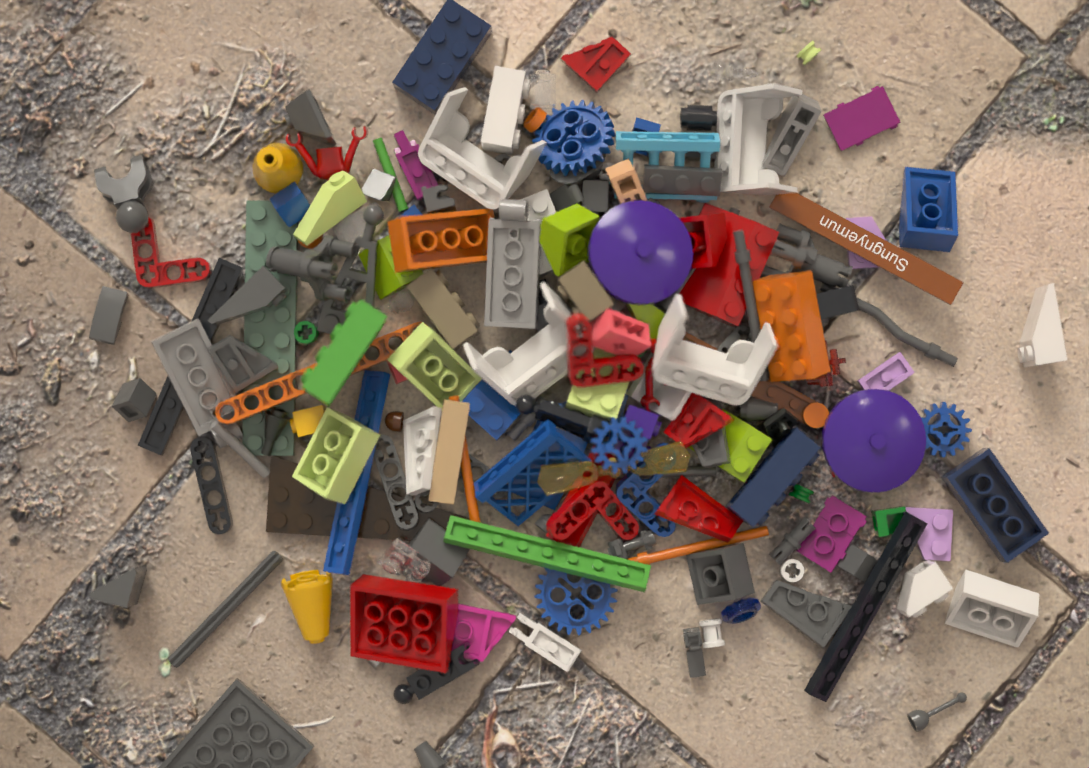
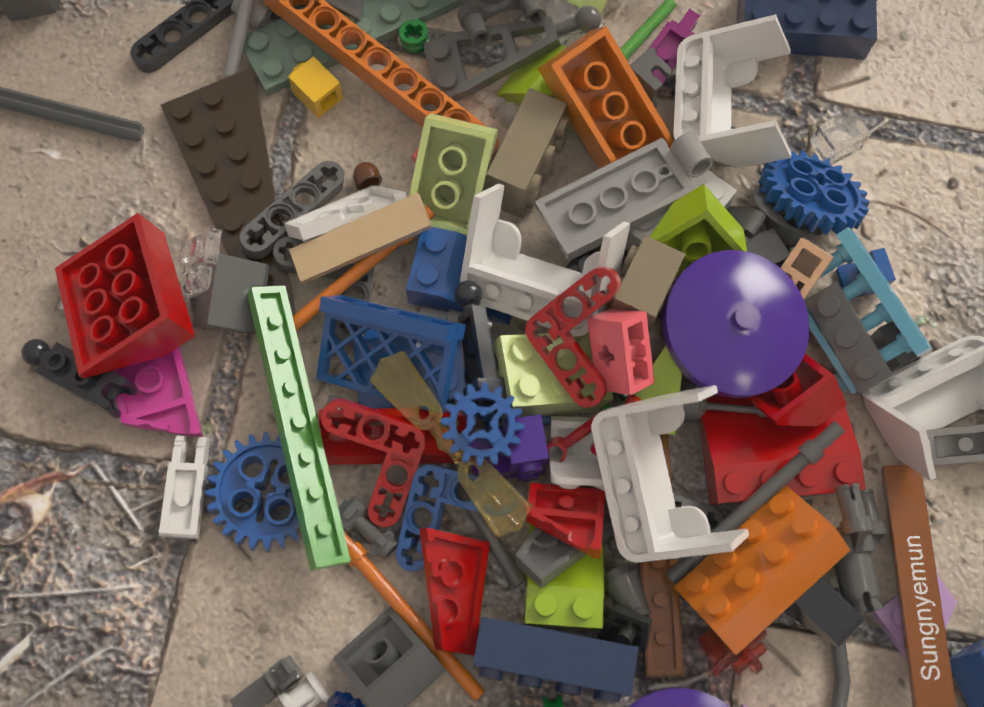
camera: 55 degrees right, 15 degrees down
pearl dark grey cone [261,407,290,456] -> none
yellow cone [281,570,333,644] -> none
yellowish green brick [292,407,380,504] -> none
bright green brick [301,299,387,407] -> none
blue plate [323,370,390,576] -> none
slope [362,169,397,201] -> none
white brick [481,66,530,155] -> none
orange tile [523,107,547,133] -> none
red wing [561,37,631,93] -> none
black brick [680,105,717,131] -> none
orange tile [802,402,829,428] -> none

